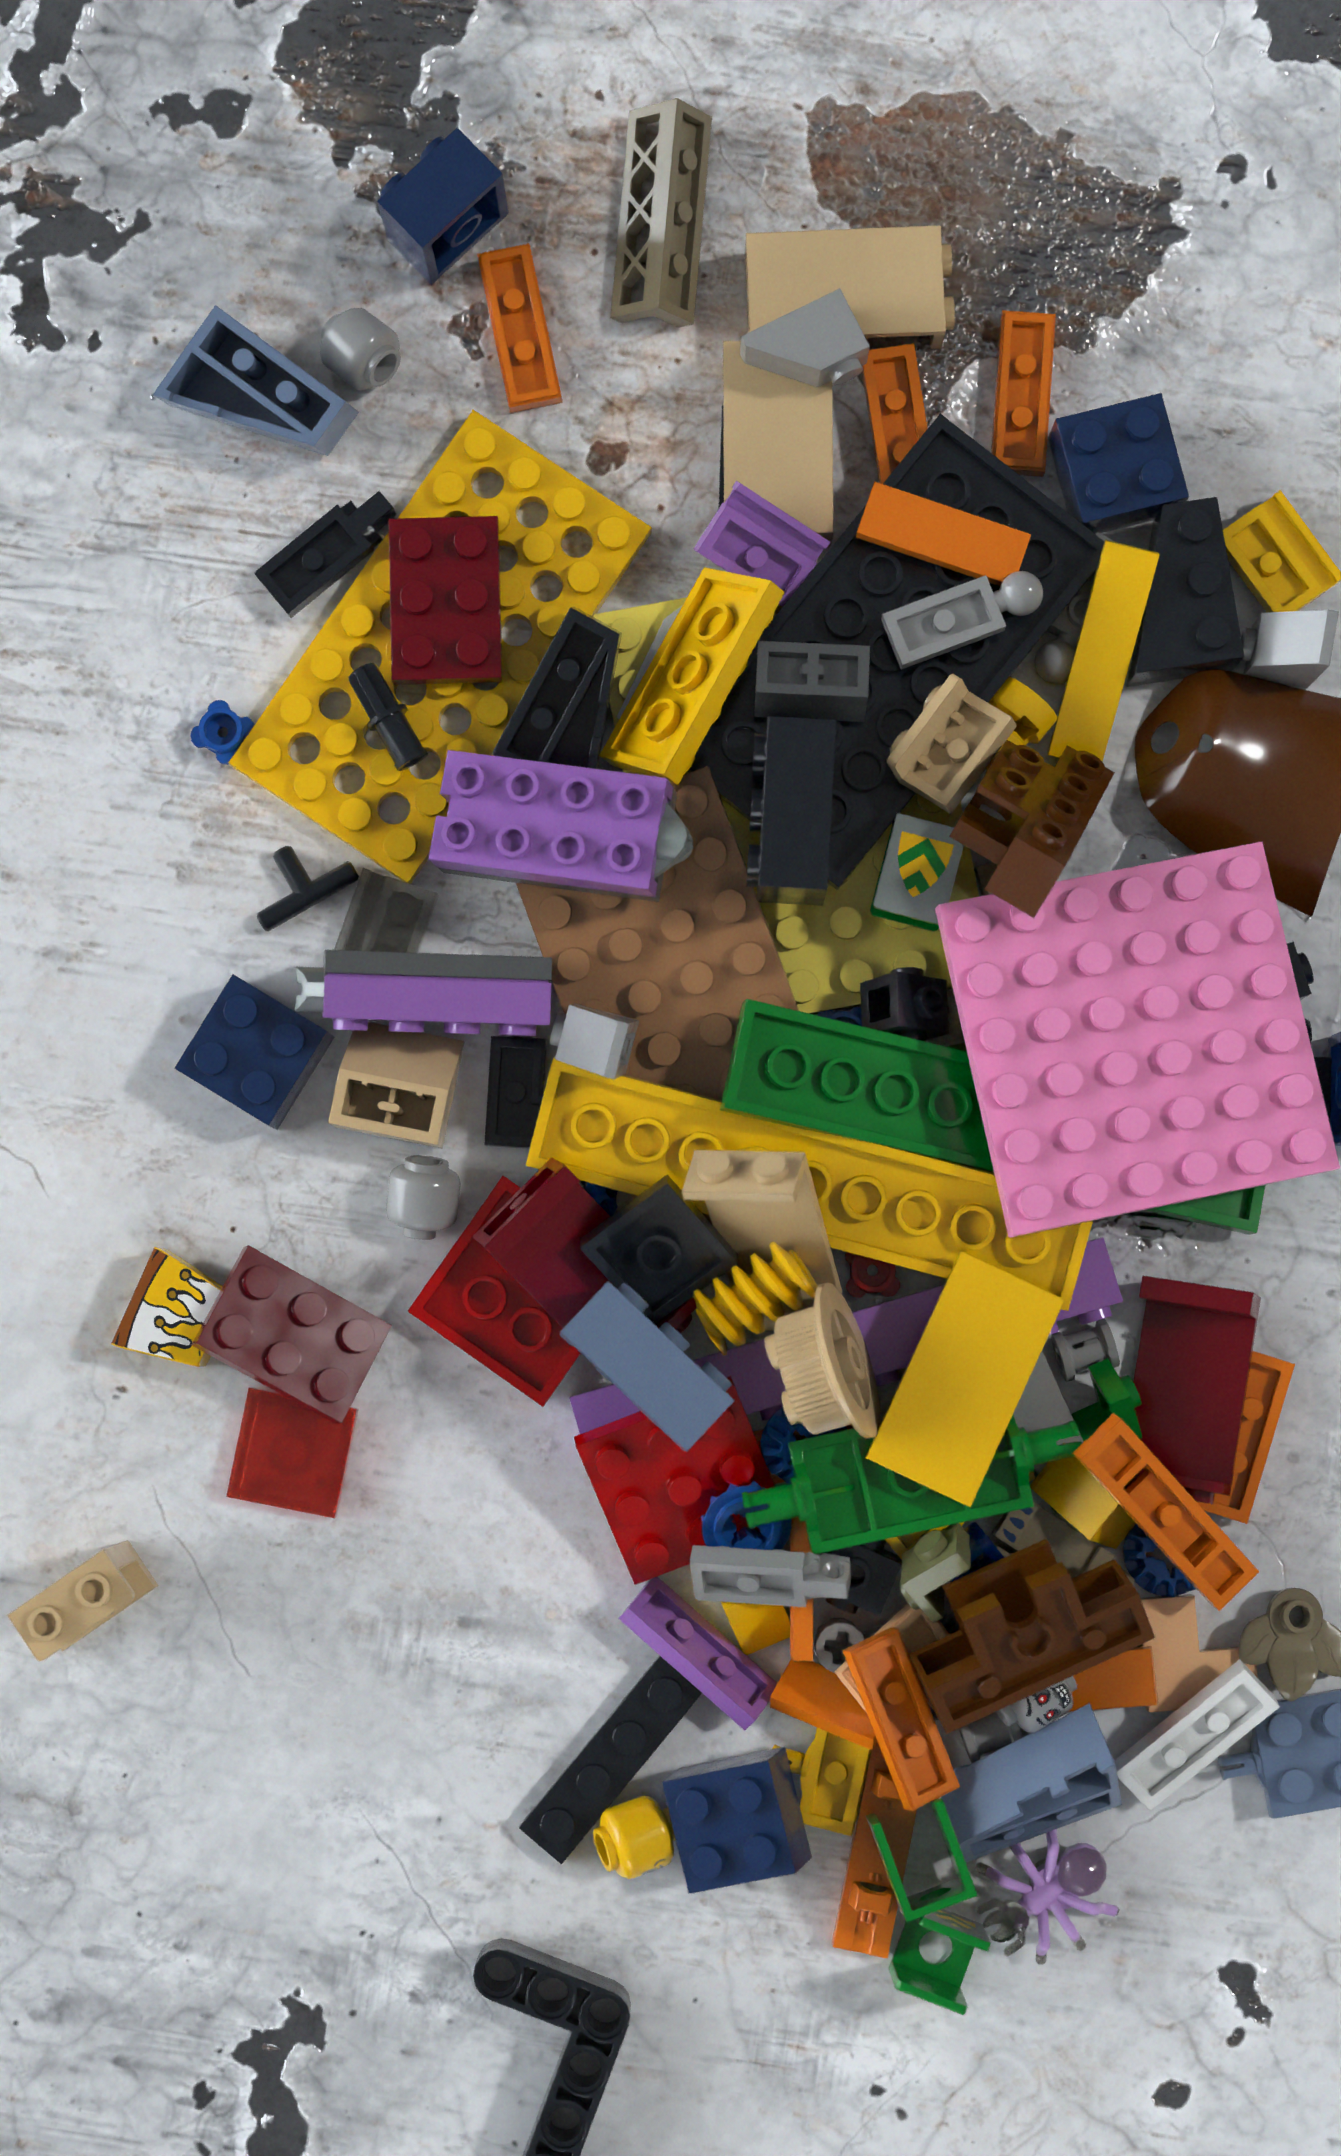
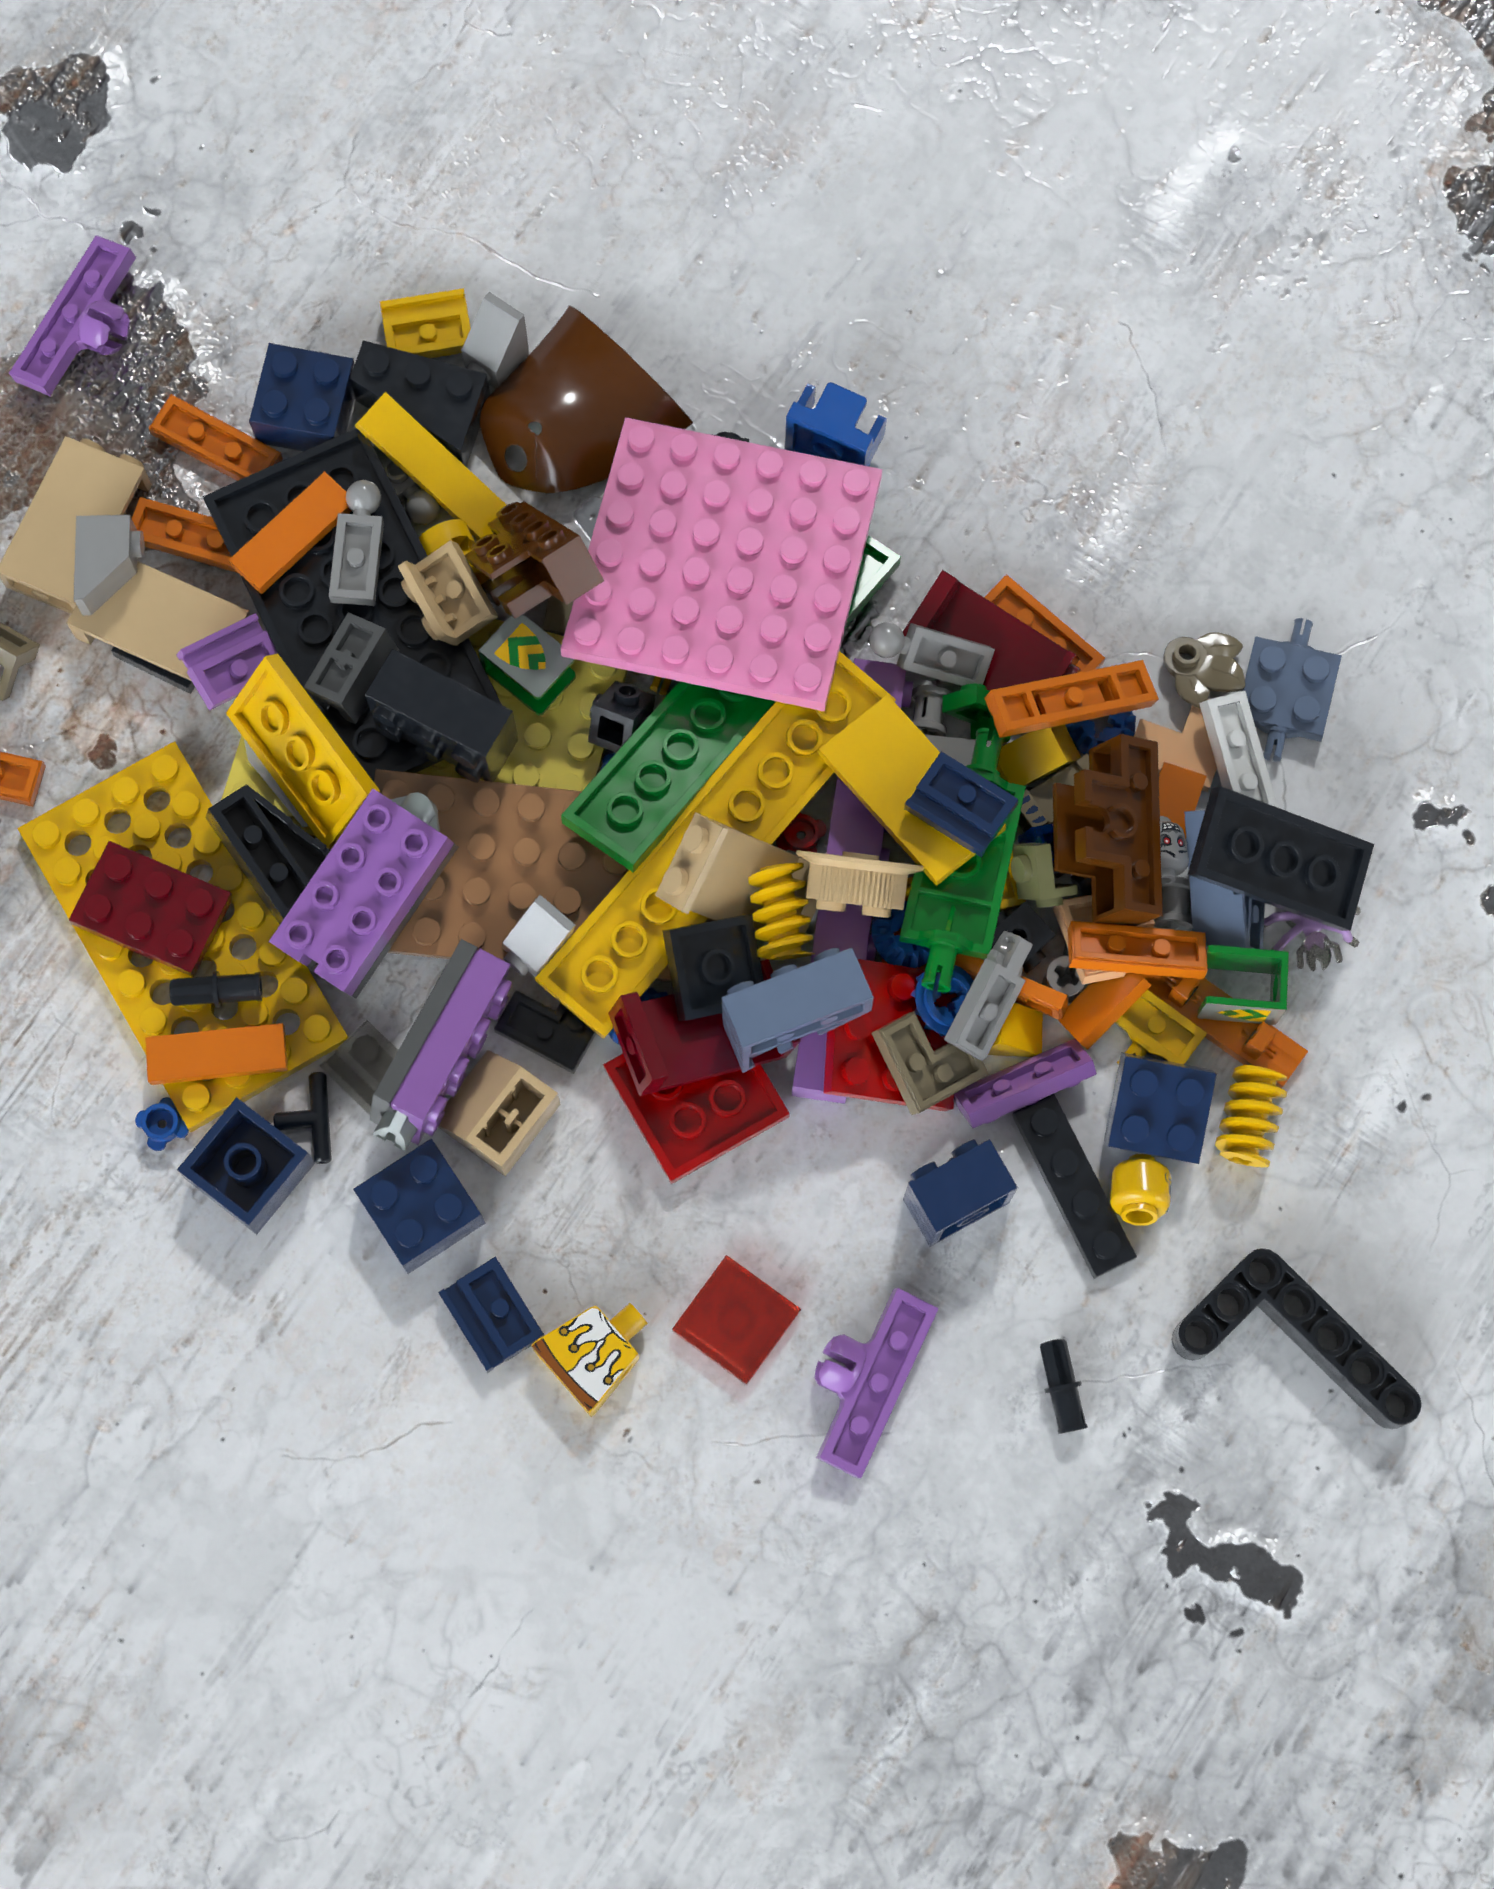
camera: 70 degrees left, 10 degrees down
tan panel [7,1540,158,1661] -> none
dark red plate [192,1245,392,1425] -> none
black hinge [254,491,397,618] -> none
light grey head [386,1155,461,1240] -> none
green piece [888,1909,991,2015] -> none
none -> medium lavender plate [9,235,136,396]
none -> orange tile [145,1023,288,1085]
none -> dark blue brick [177,1097,315,1235]
none -> dark blue plate [438,1256,545,1373]
none -> medium lavender plate [815,1288,939,1478]
none -> light grey plate [869,622,995,686]
none -> dark tan tile [871,1011,989,1115]
none -> dark blue brick [903,1139,1018,1247]
none -> dark blue plate [904,751,1018,858]
none -> black axle [1040,1339,1088,1434]
none -> black plate [1187,786,1374,931]
none -> yellow piece [1215,1065,1288,1167]

